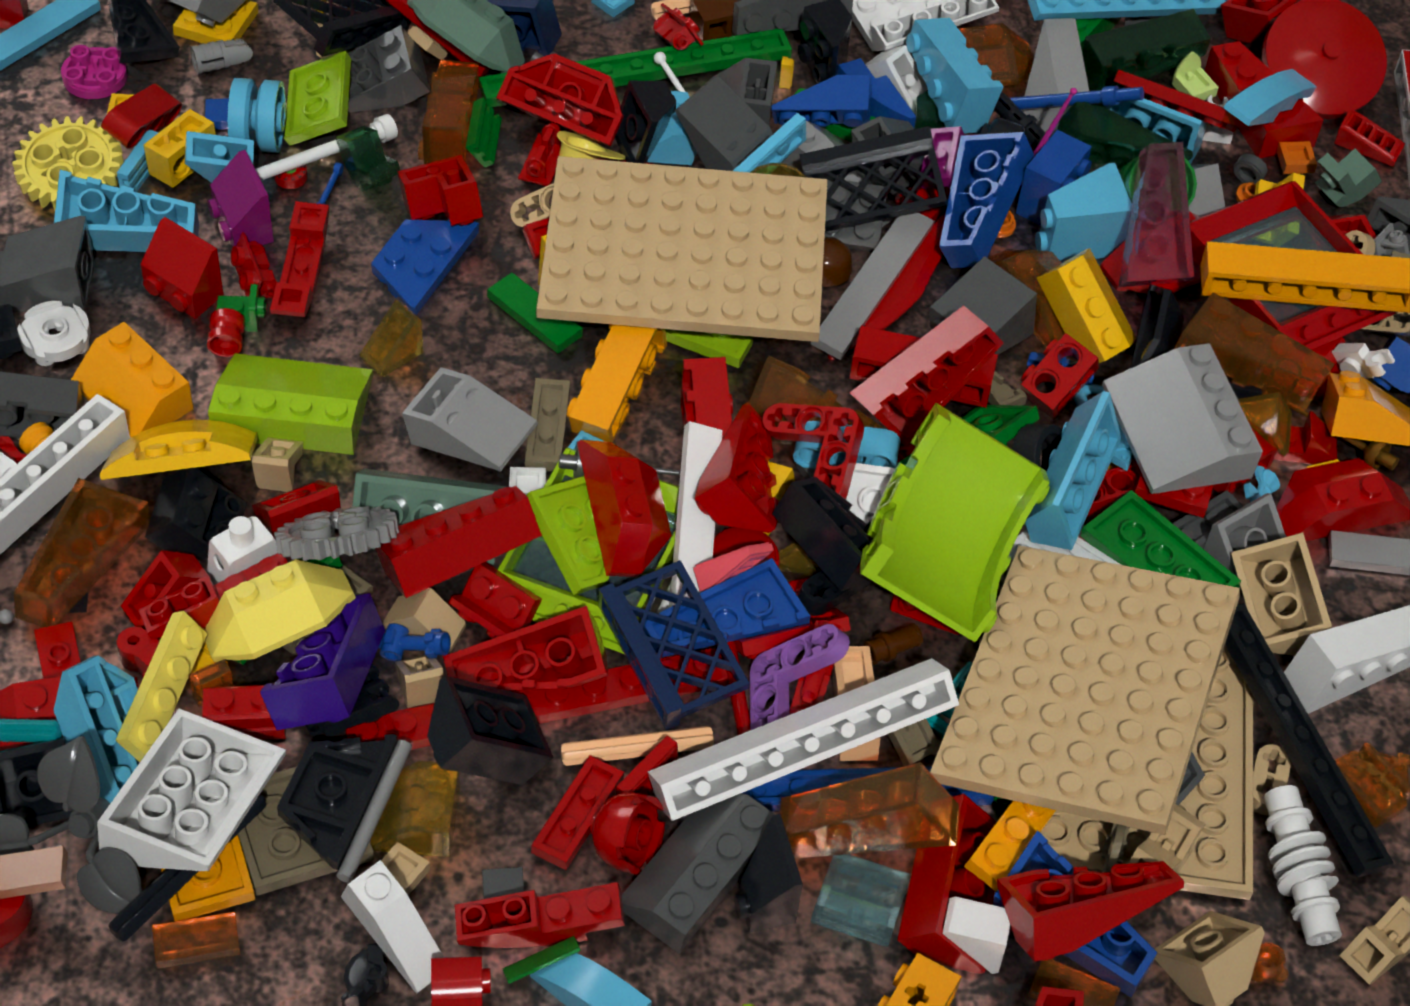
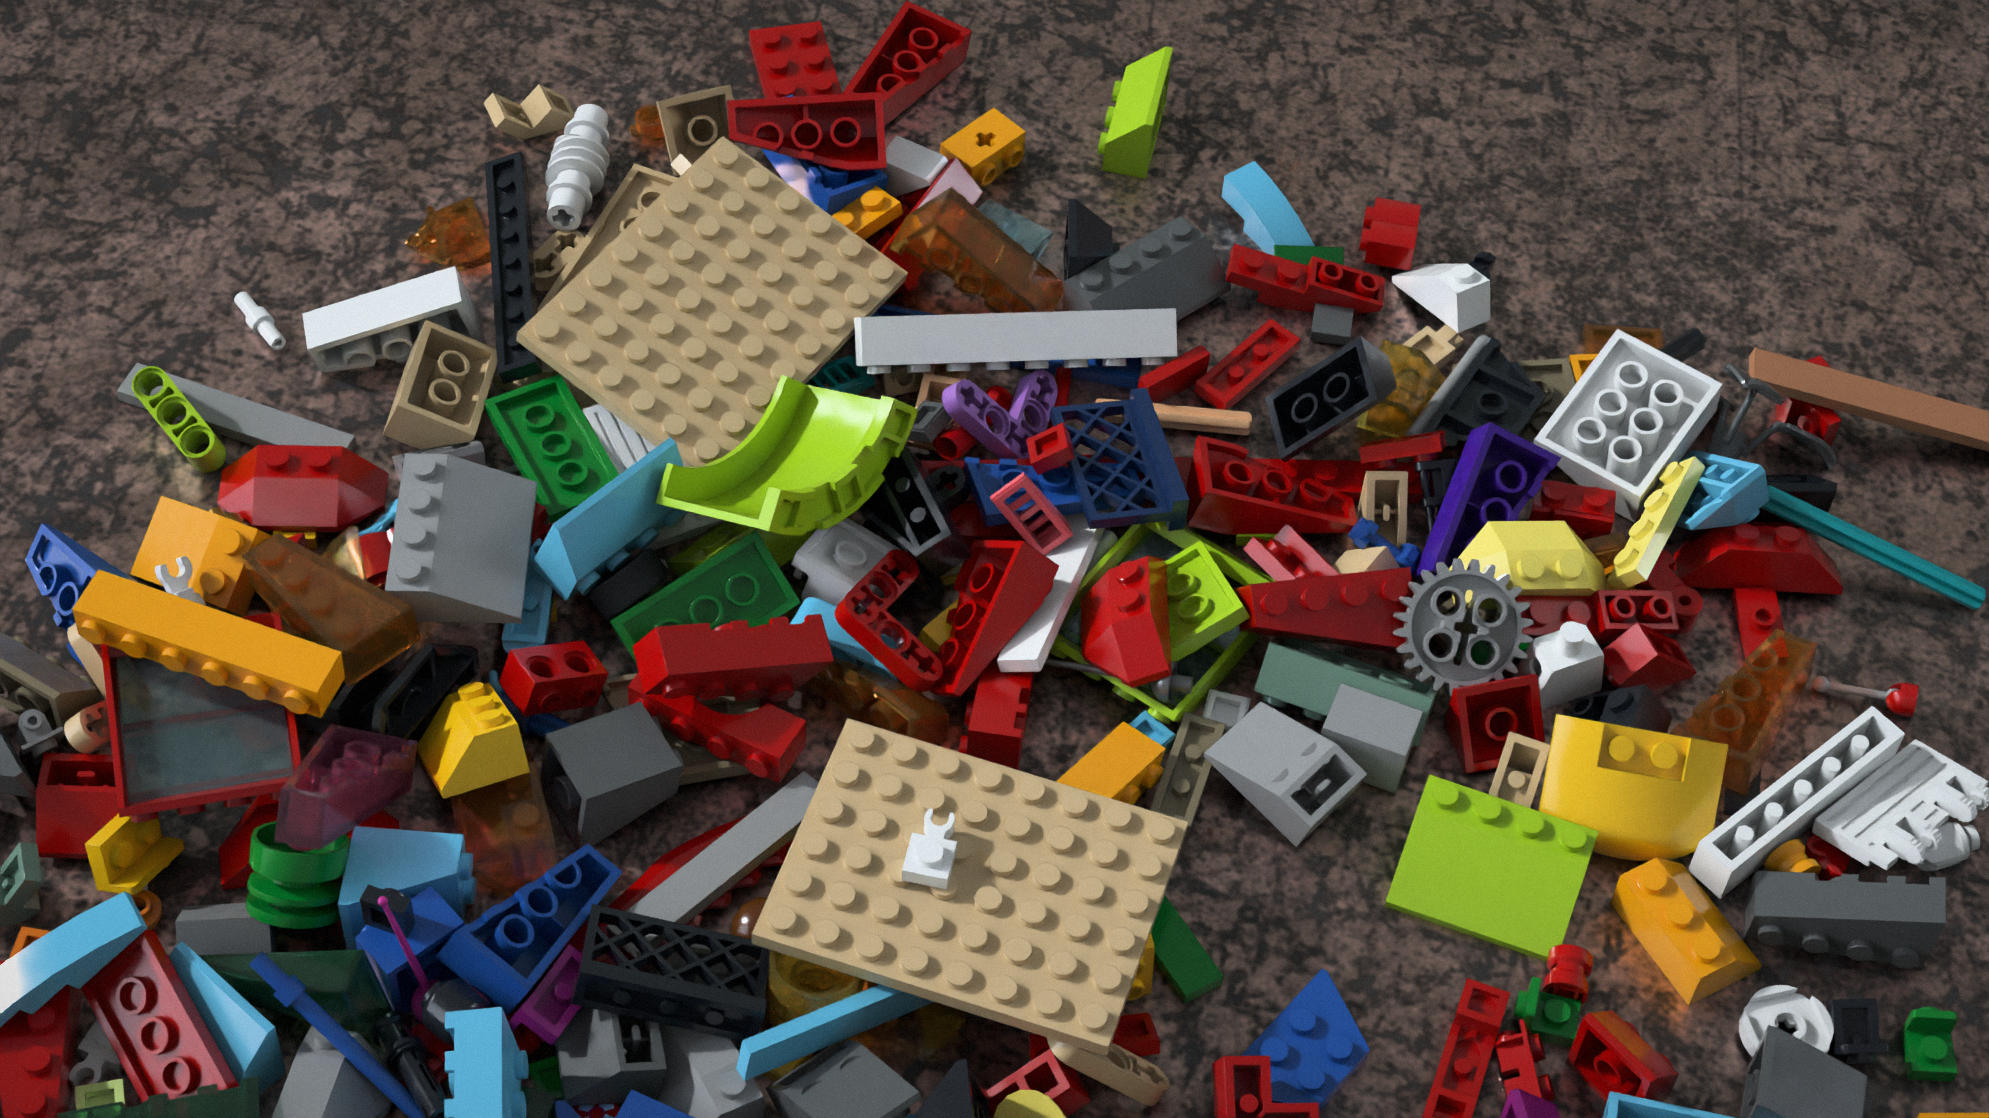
camera: 165 degrees left, 0 degrees up
clear yellow slope [359,299,423,376] -> none
red cylinder [590,792,665,875] -> none
none -> black plate [360,885,415,938]
none -> white plate [902,808,957,890]
none -> dark grey tile [908,401,952,443]
none -> red plate [1026,422,1075,475]
none -> light grey slope [1321,683,1423,793]
none -> red plate [1359,430,1447,468]

